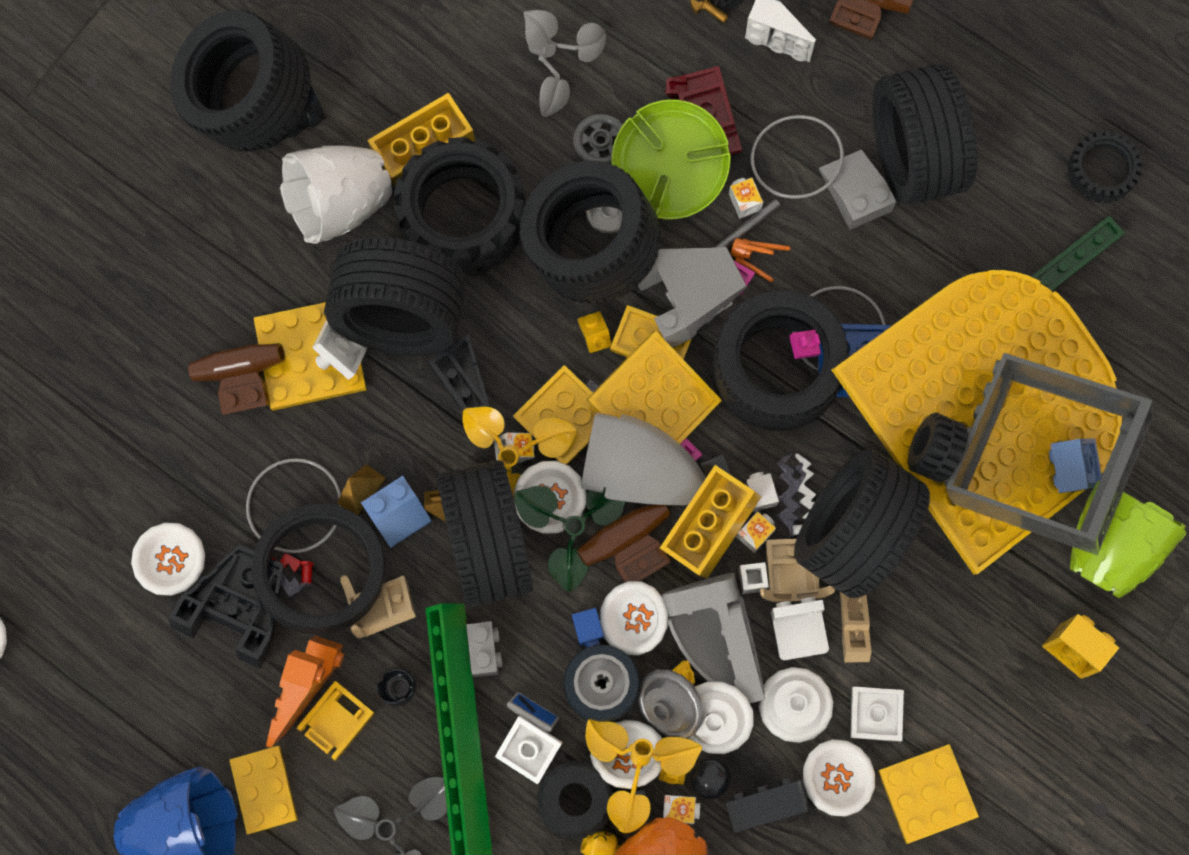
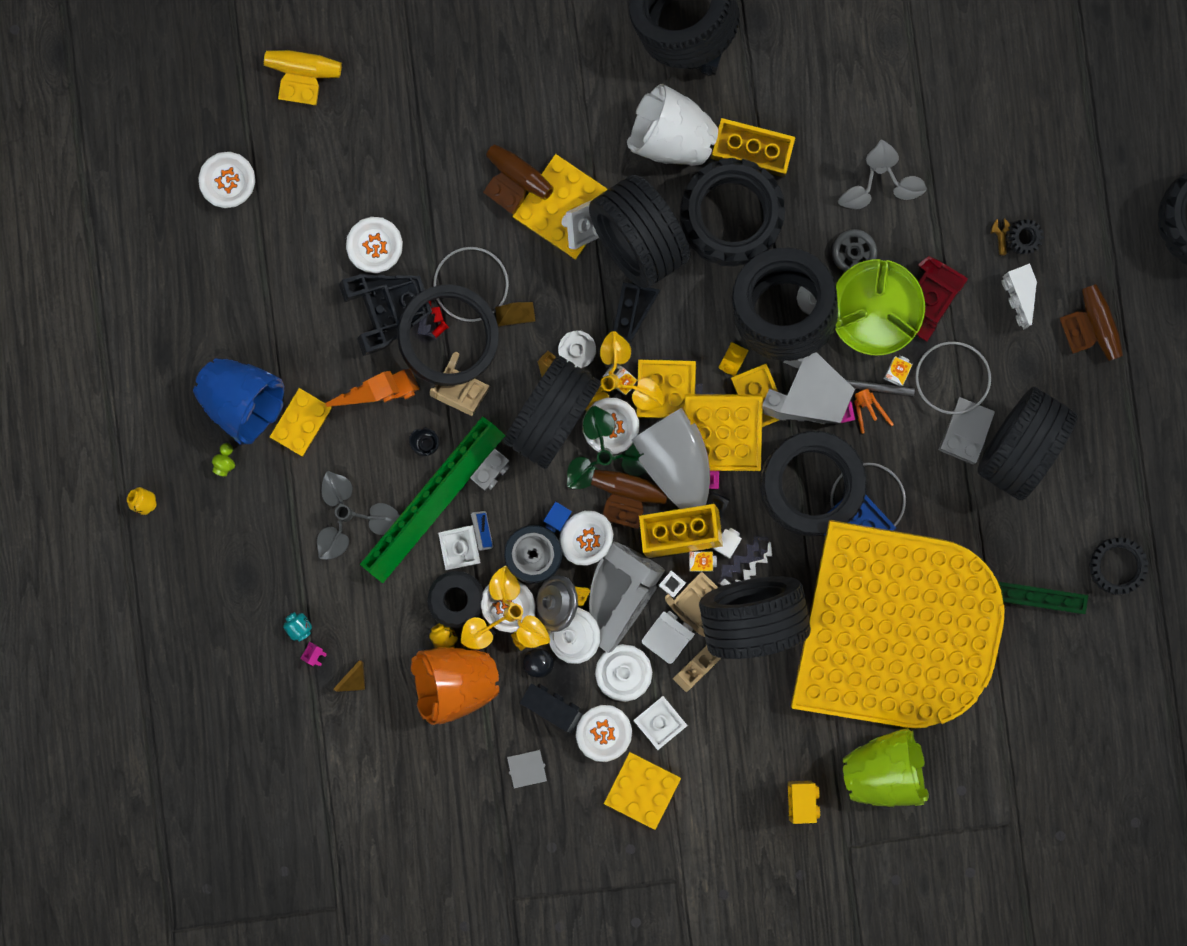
camera: 40 degrees right, 10 degrees up
yellow container [297,681,375,761] -> none
medium blue slope [361,476,432,548] -> none
brick [663,795,700,824] -> none
dark pink tile [789,330,821,359] -> none
black tyre [908,412,968,483] -> none
dark grey door [945,353,1154,556] -> none
medium blue slope [1049,438,1102,493] -> none
none -> white tile [558,331,596,368]

